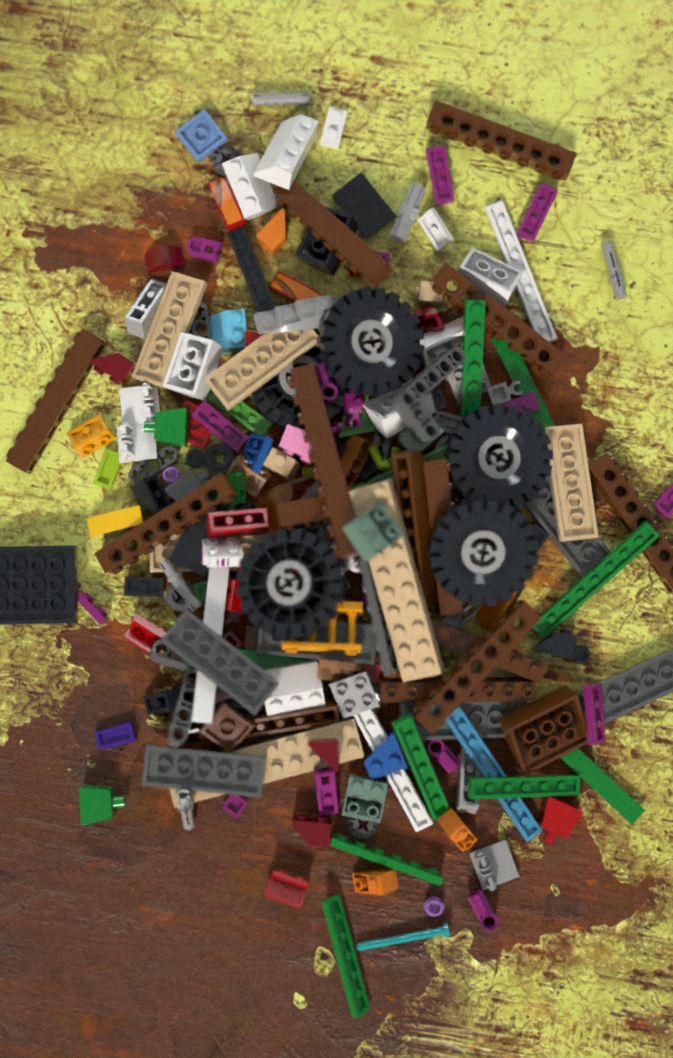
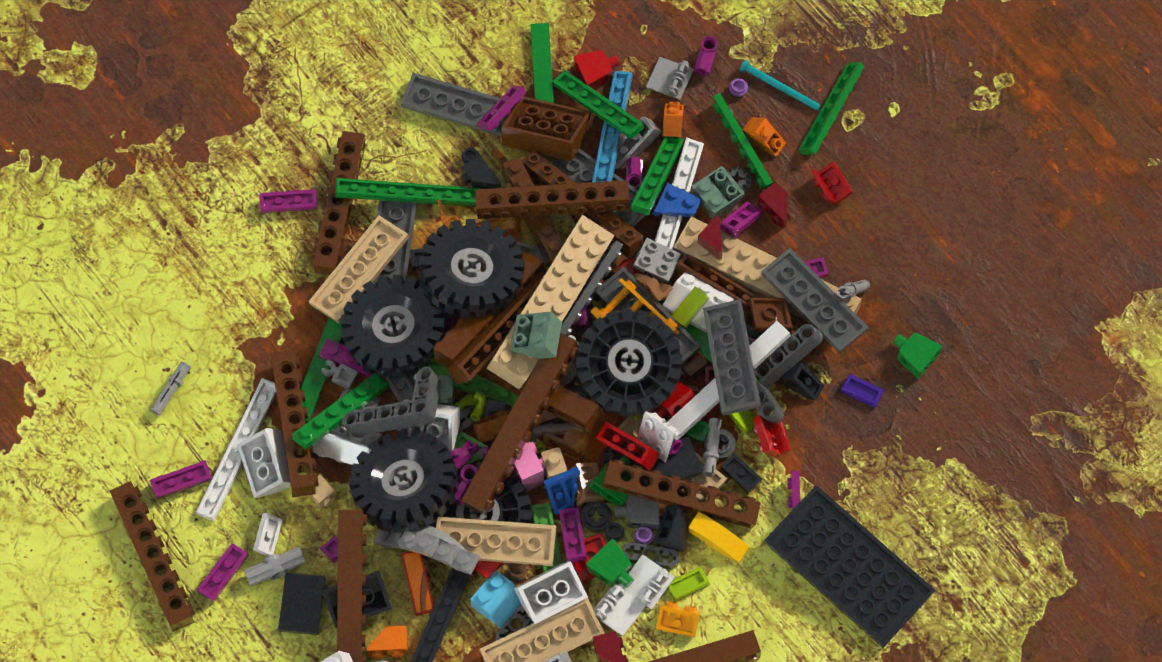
camera: 135 degrees left, 20 degrees down
dark red slope [410,303,445,332] -> none
none -> lime slope [672,286,710,328]

